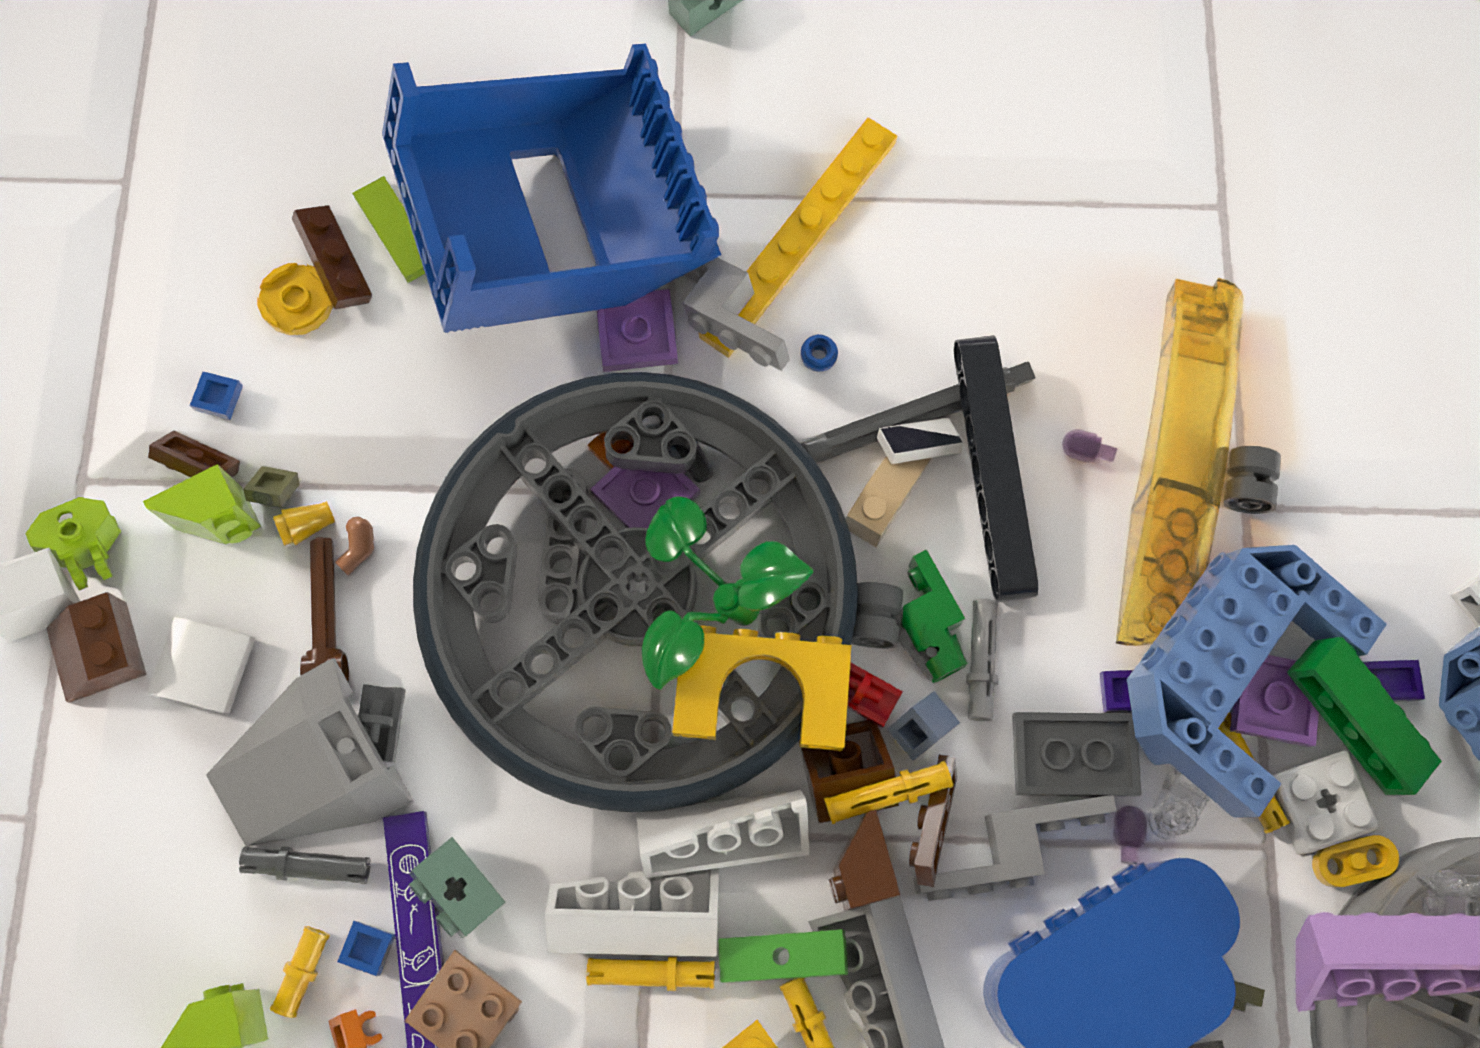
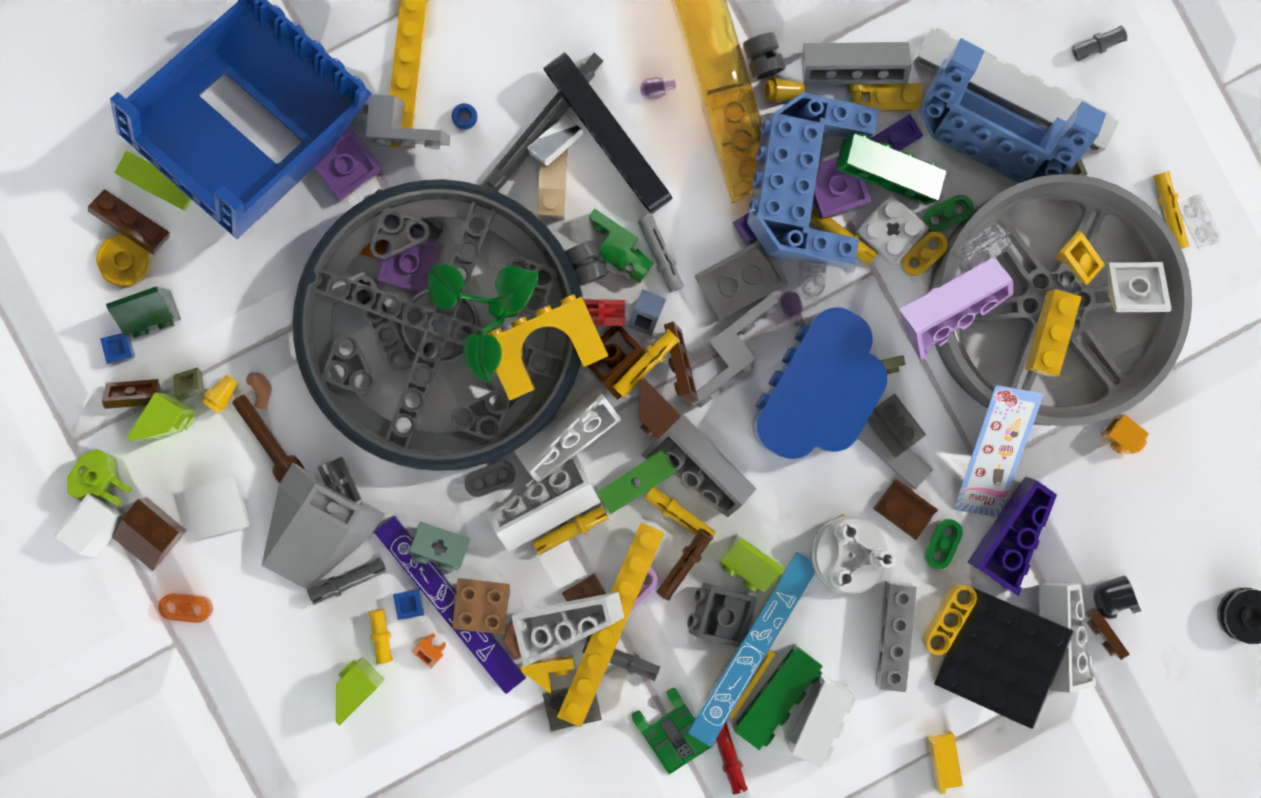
camera: 30 degrees left, 15 degrees up
none -> dark green slope [106,286,181,340]
none -> clear orange plate [158,593,213,623]
none -> dark grey plate [464,461,516,497]
none -> yellow cone [764,77,805,104]
none -> light grey brick [801,42,912,85]
none -> yellow plate [849,83,922,112]
none -> green plate [922,195,974,232]

